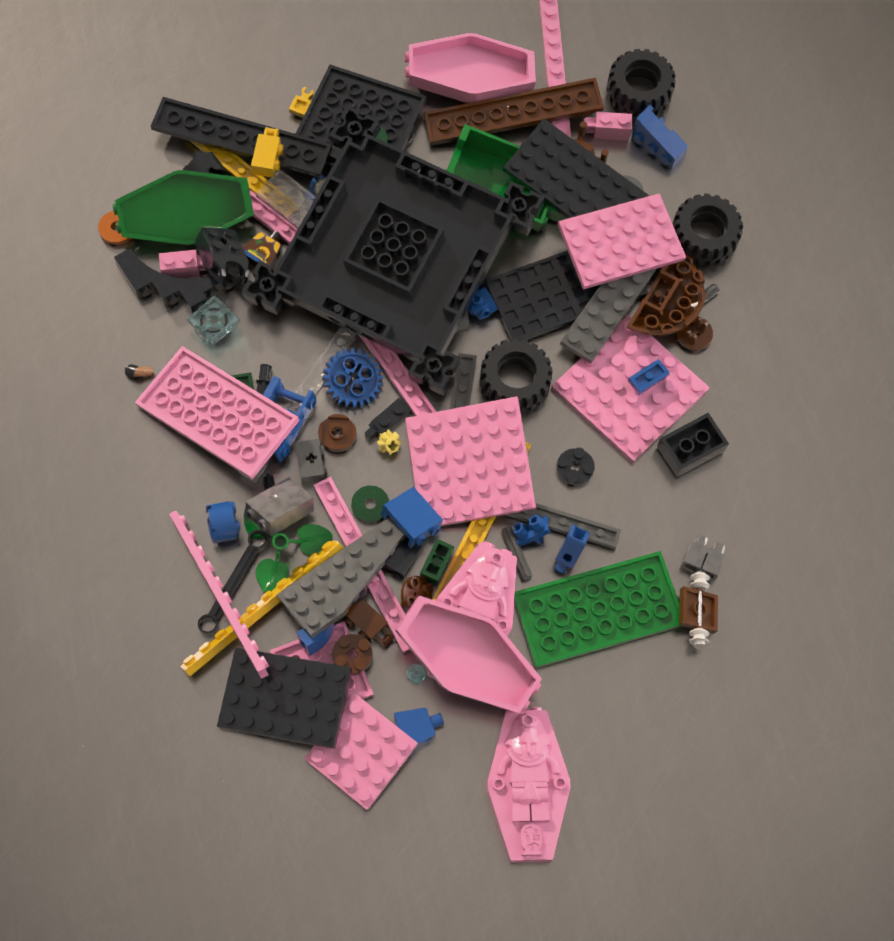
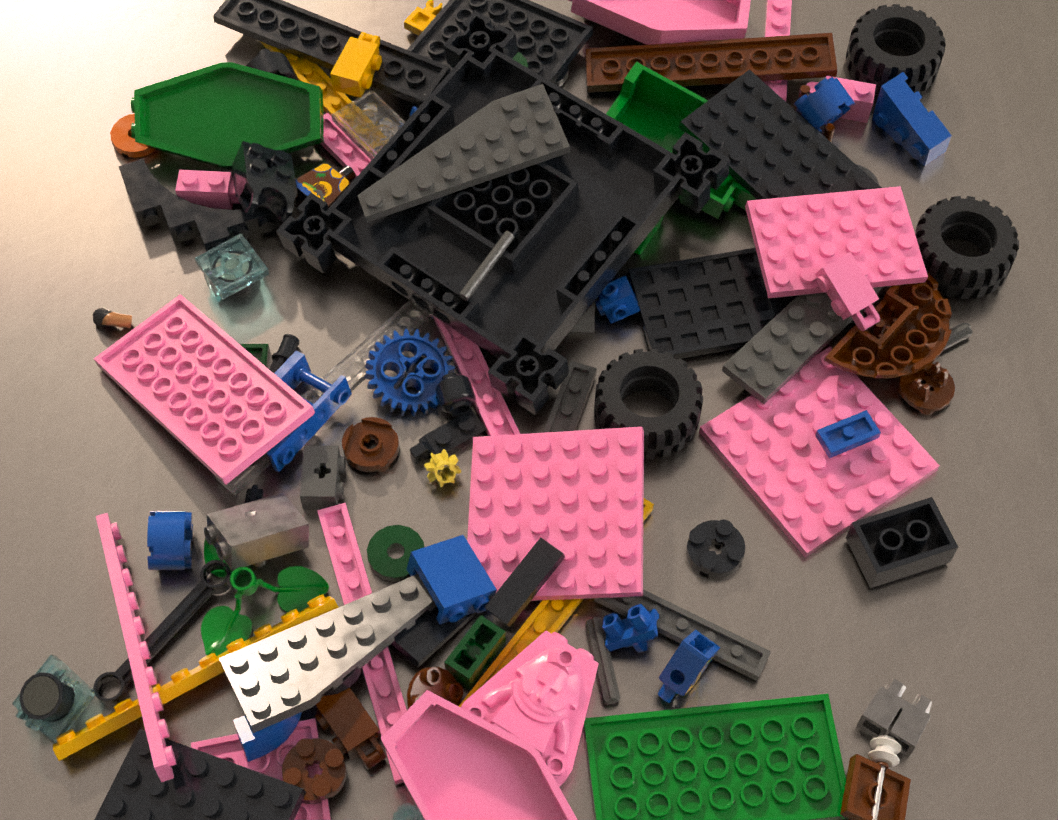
camera: 15 degrees right, 10 degrees down
none -> piece [12,655,97,743]
none -> dark grey wing [358,84,570,222]
none -> black head [435,373,476,416]
none -> dark grey bar [459,231,515,301]
none -> black tile [484,537,565,628]
none -> blue brick [794,77,855,132]
none -> bright pink brick [815,252,880,331]

